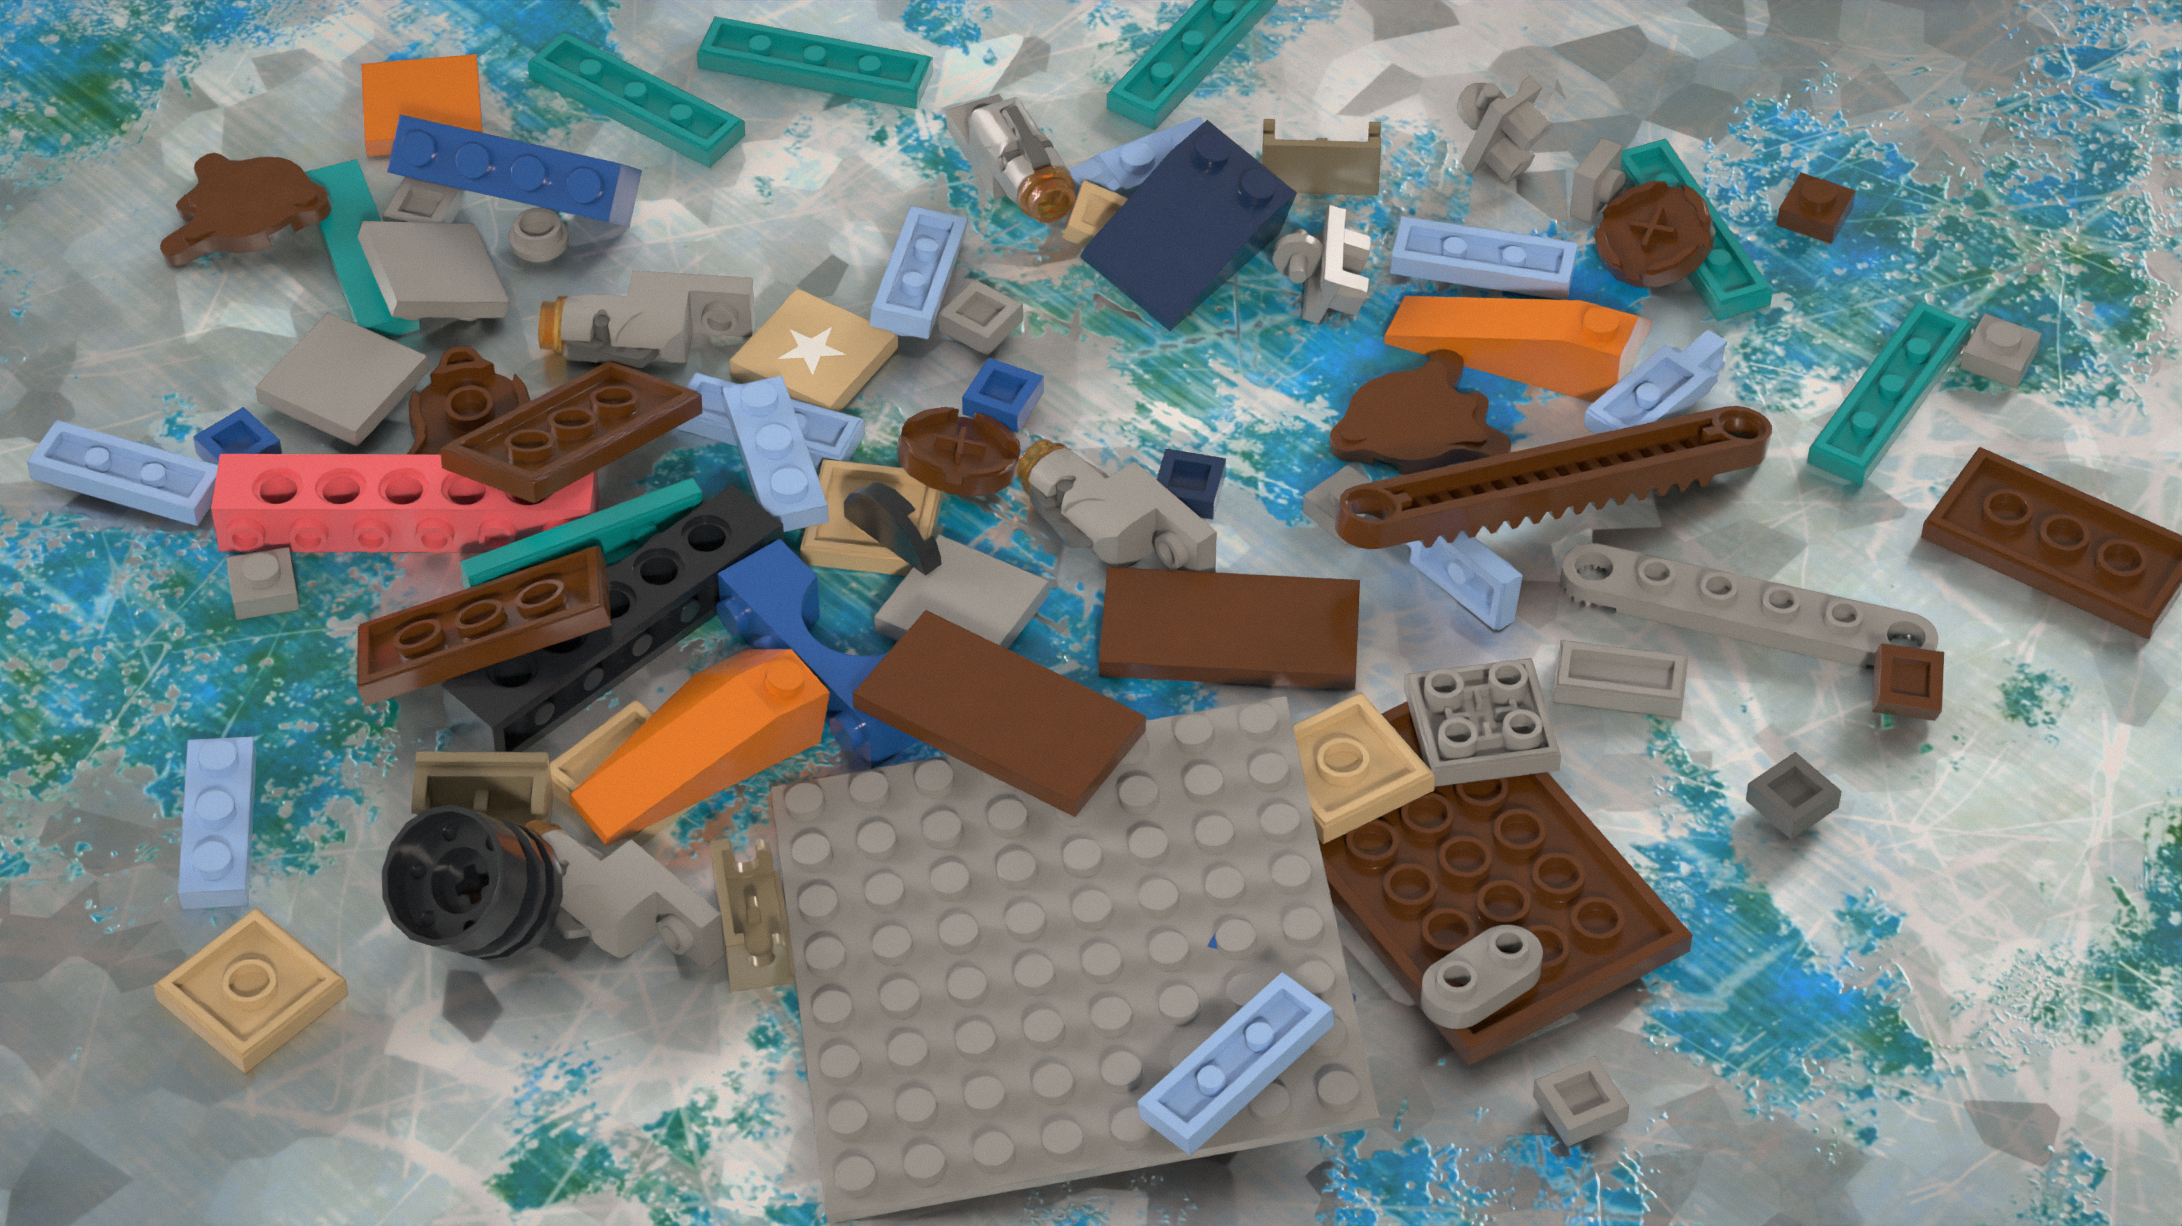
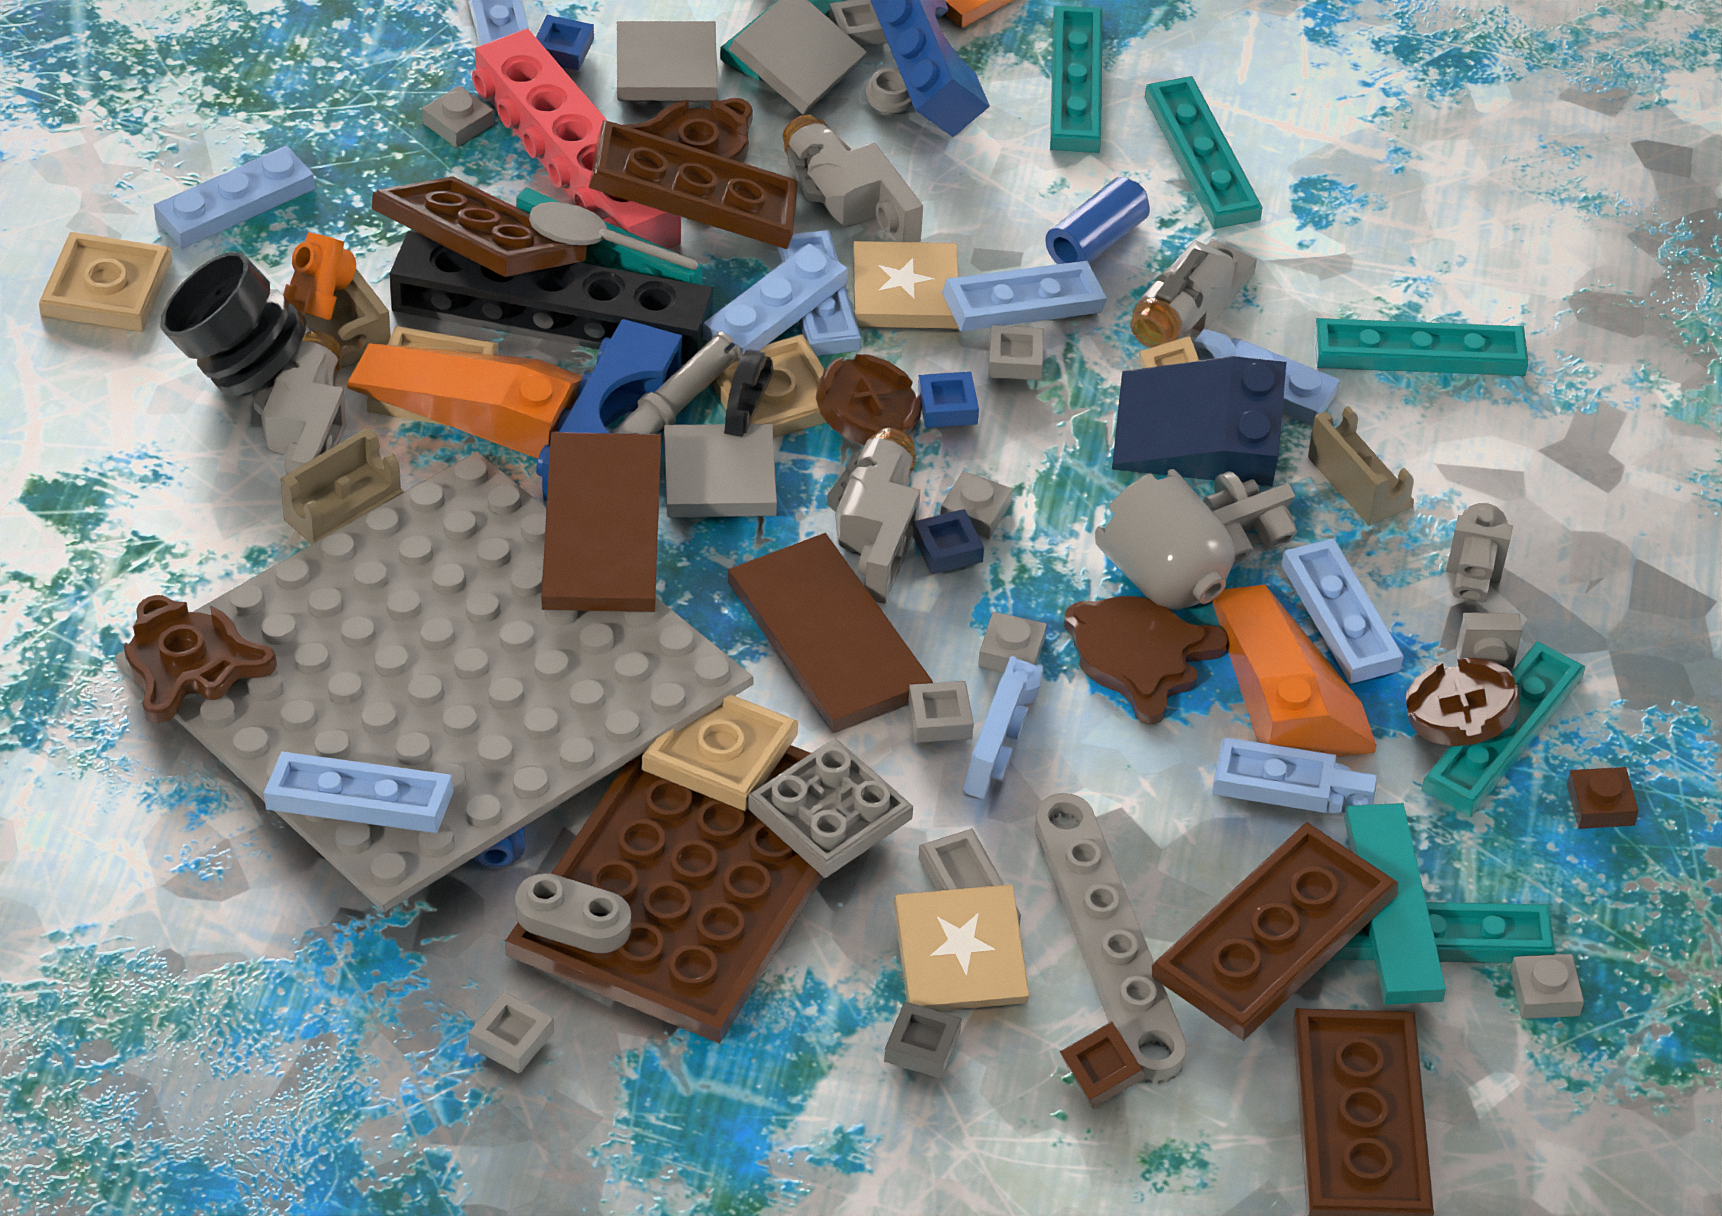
camera: 55 degrees right, 0 degrees up
reddish brown gear [1335,406,1772,549] -> none
none -> reddish brown tile [124,595,277,723]
none -> orange plate [283,232,356,321]
none -> light grey piece [529,202,698,270]
none -> light grey pin [610,331,742,434]
none -> tan tile [894,884,1029,1011]
none -> light grey plate [908,681,974,743]
none -> light grey plate [940,471,1013,539]
none -> blue brick [1045,177,1150,264]
none -> light grey cylinder [1095,469,1235,610]
none -> reddish brown tile [1152,822,1398,1041]
none -> teal tile [1344,803,1446,1005]

